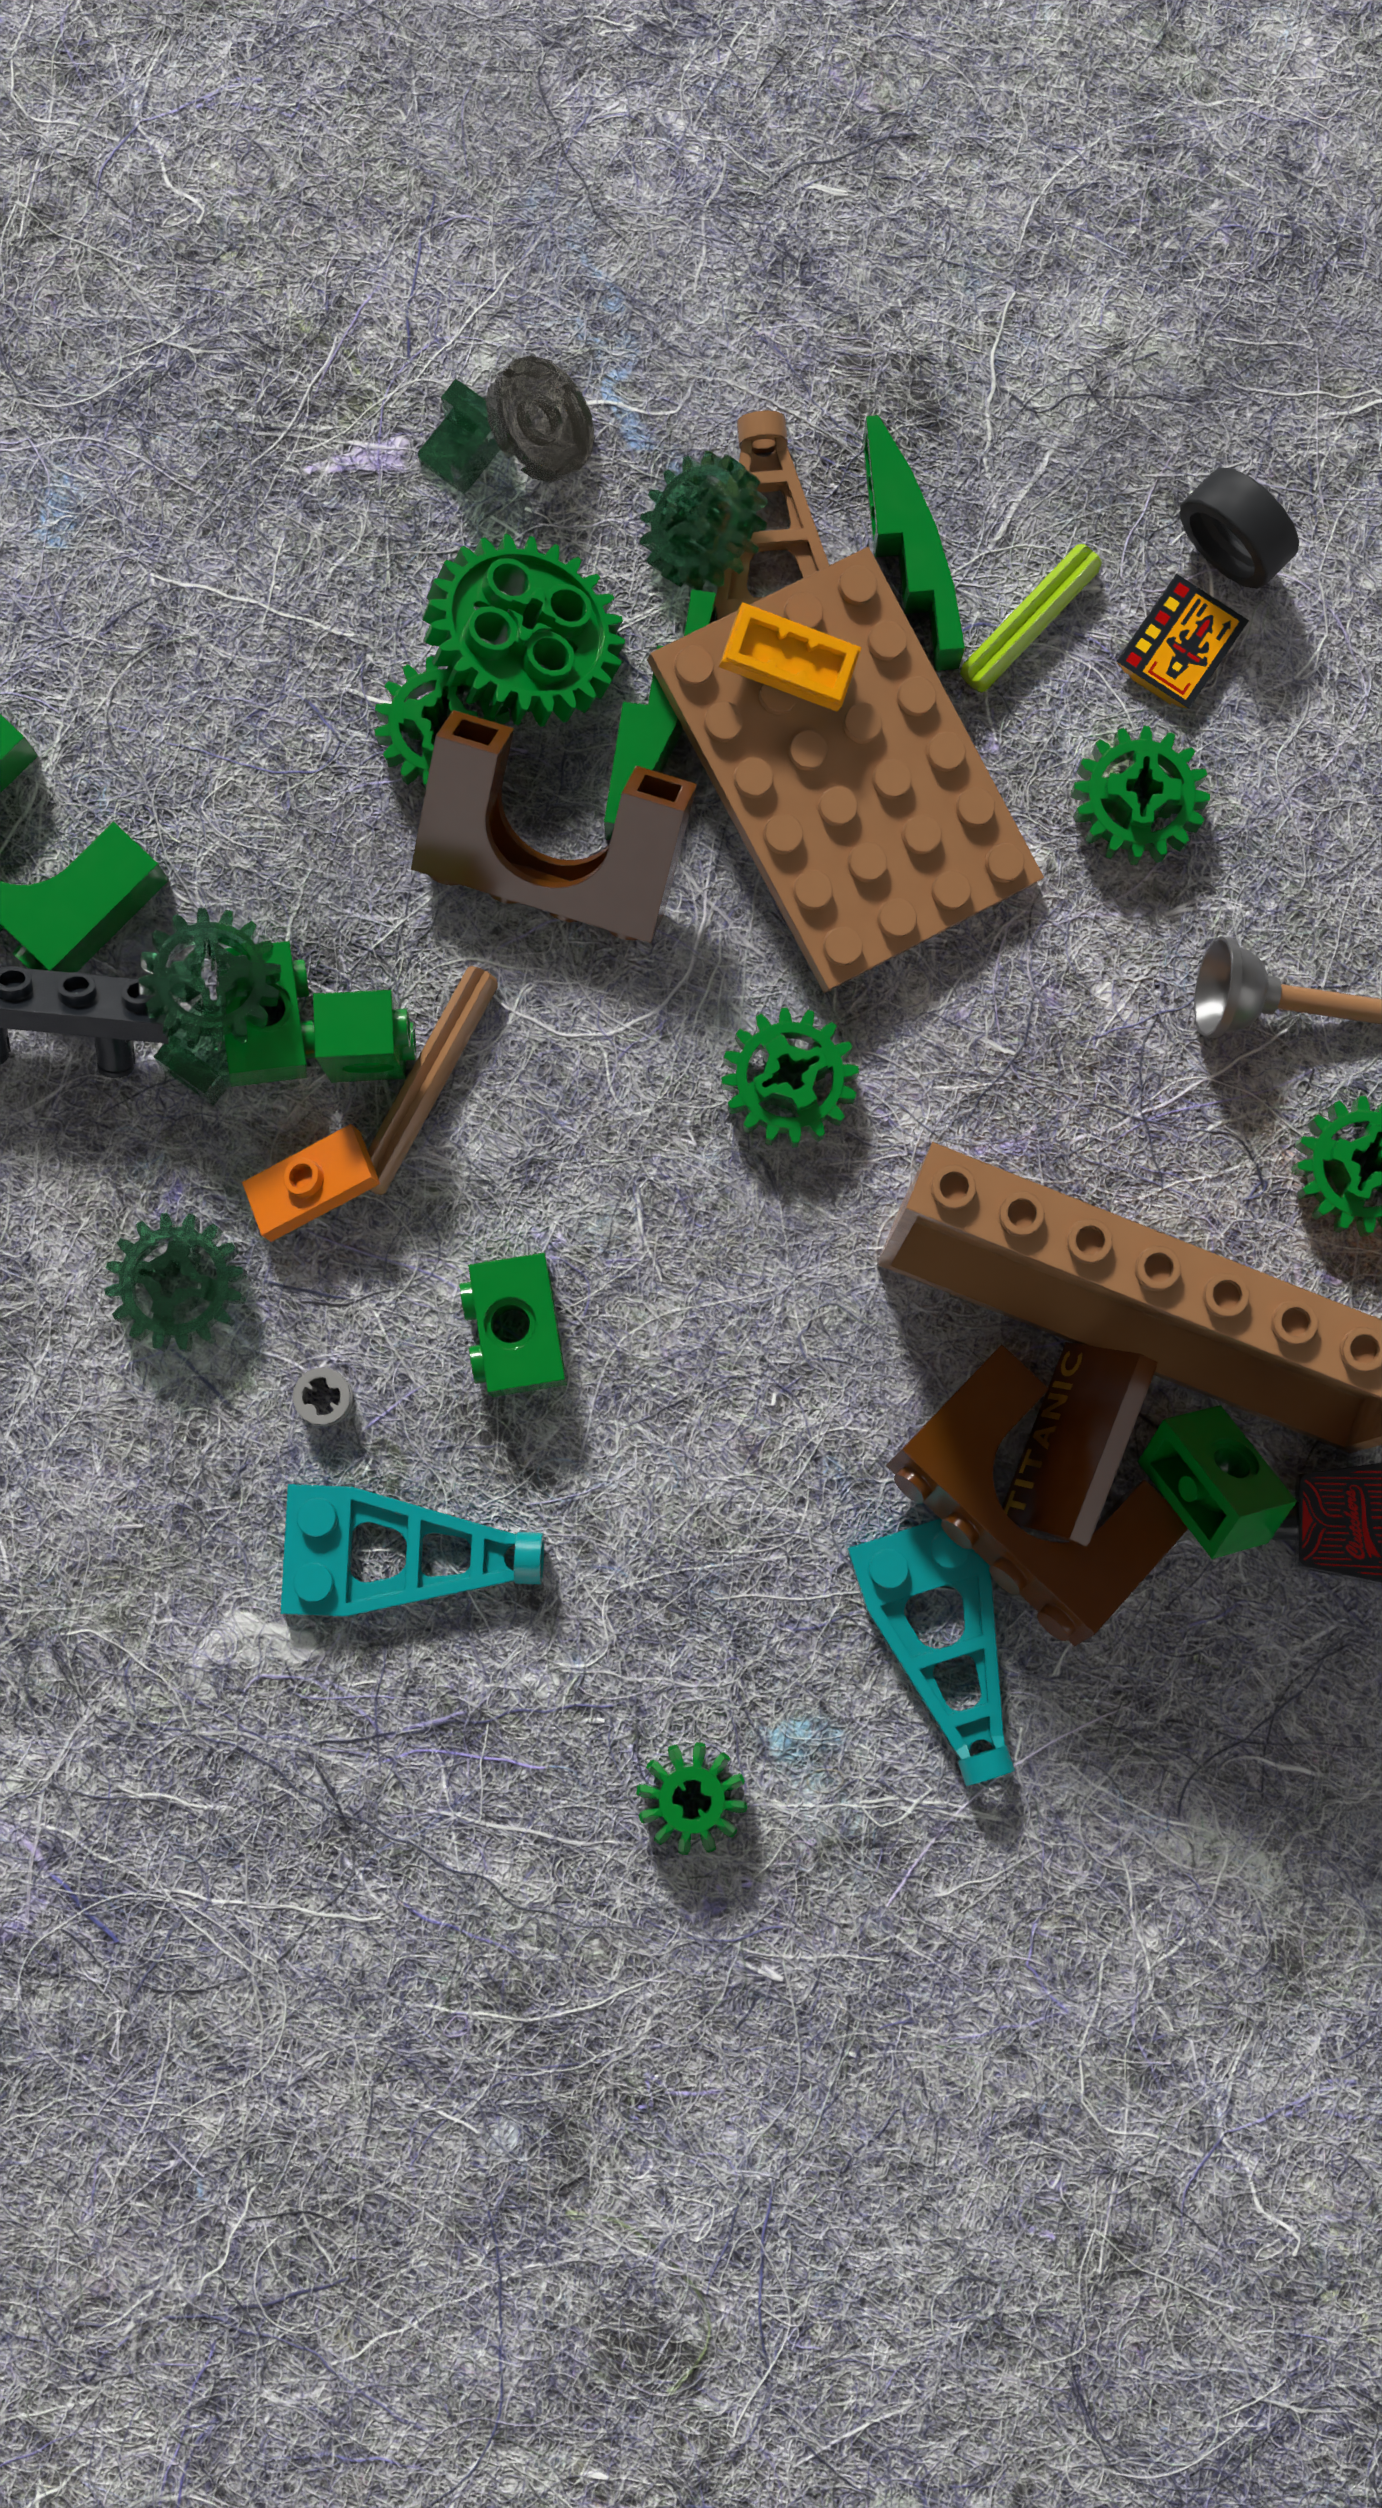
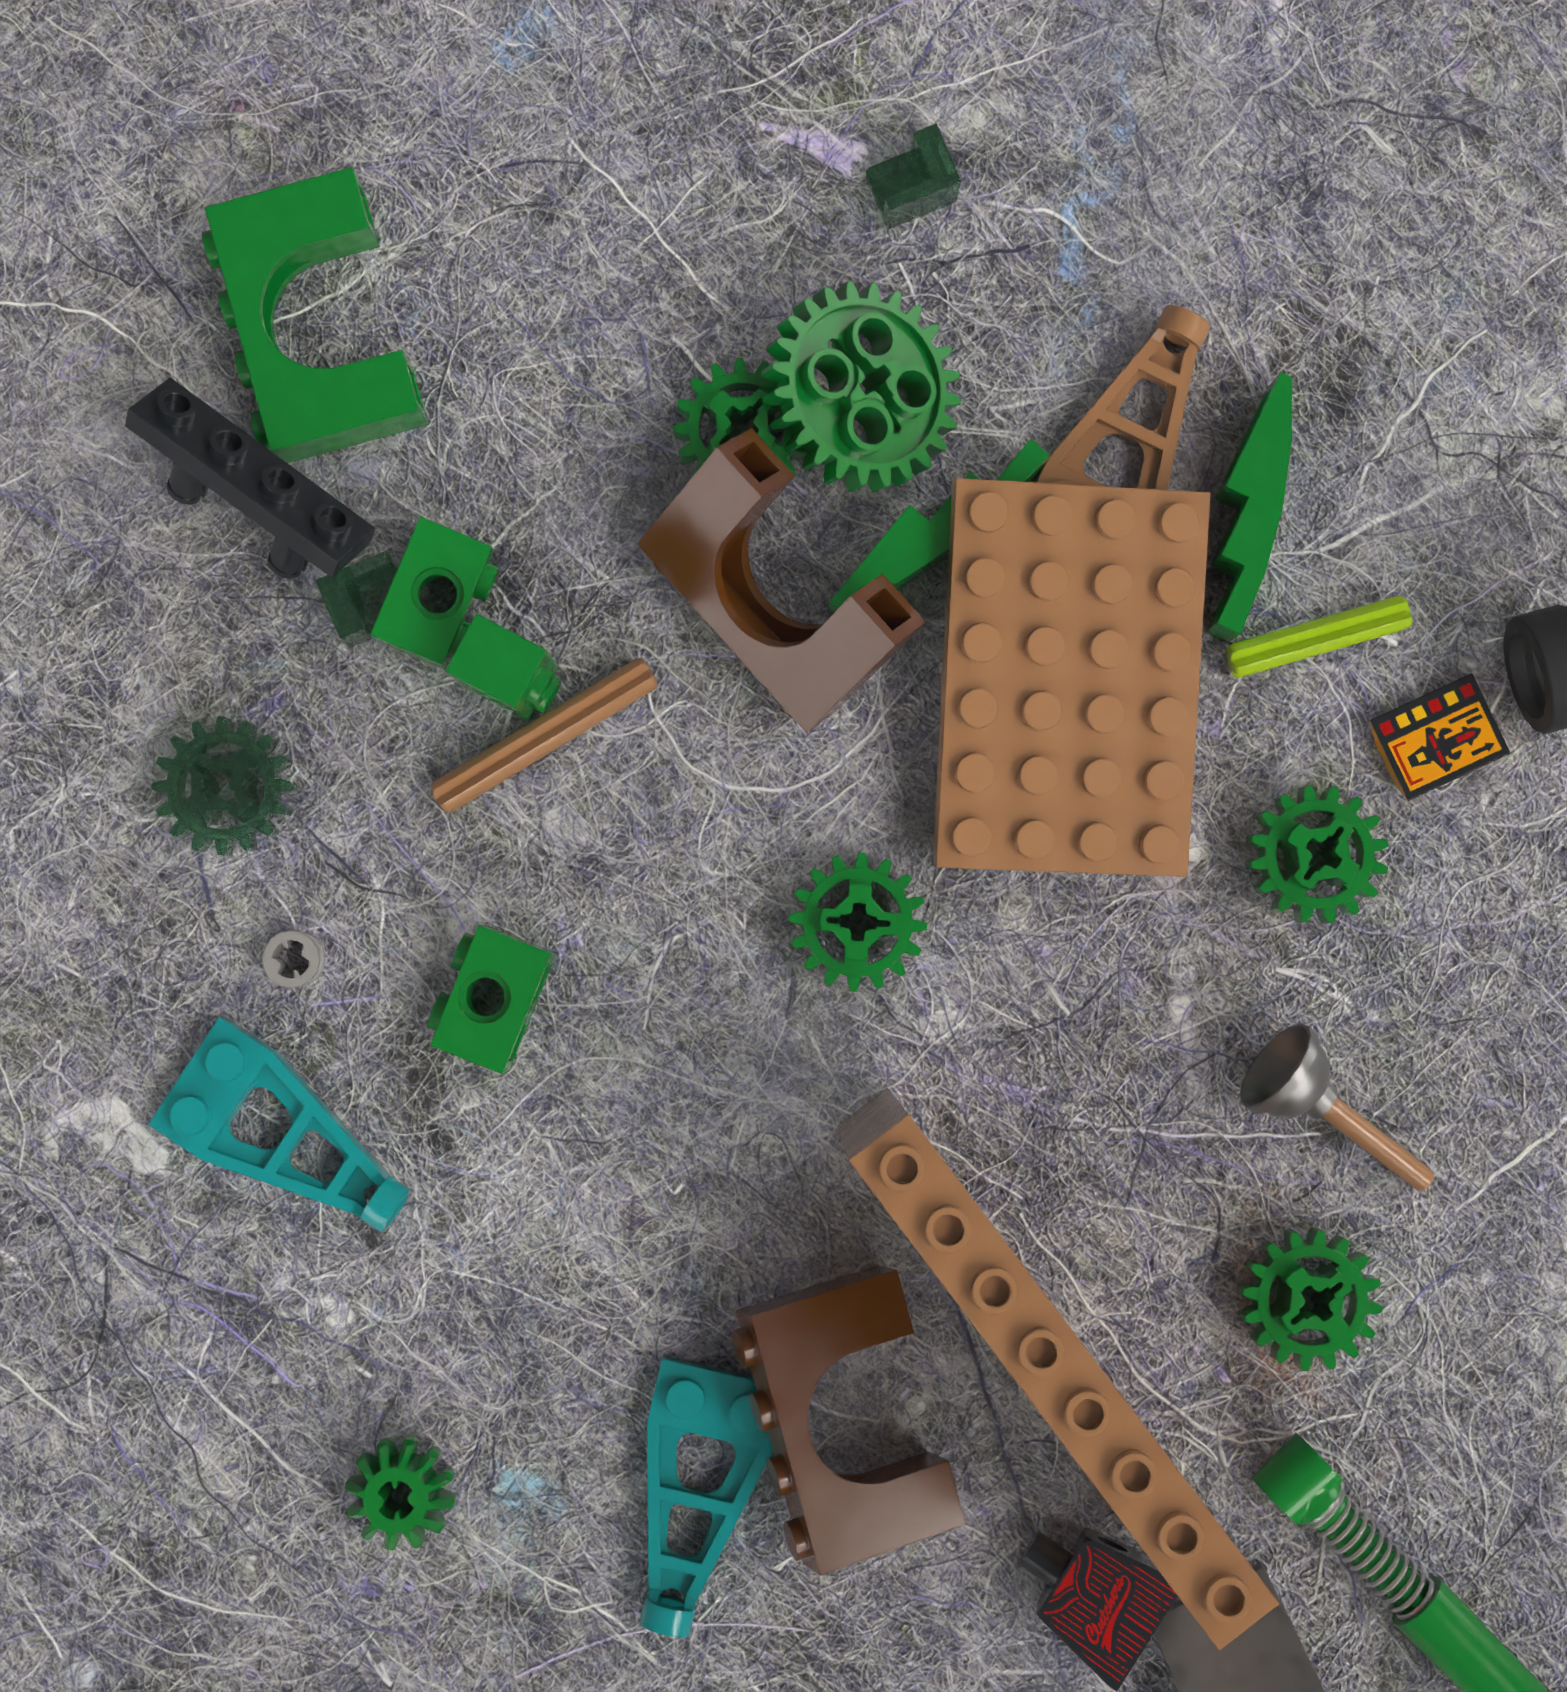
camera: 30 degrees right, 5 degrees up
clear green gear [138,907,281,1051] -> none
orange plate [242,1124,380,1242] -> none
clear smoke tile [486,355,595,483] -> none
clear green gear [640,451,768,591] -> none
light orange plate [719,602,862,712] -> none
reddish brown tile [1002,1342,1158,1547] -> none
green brick [1137,1405,1297,1559] -> none

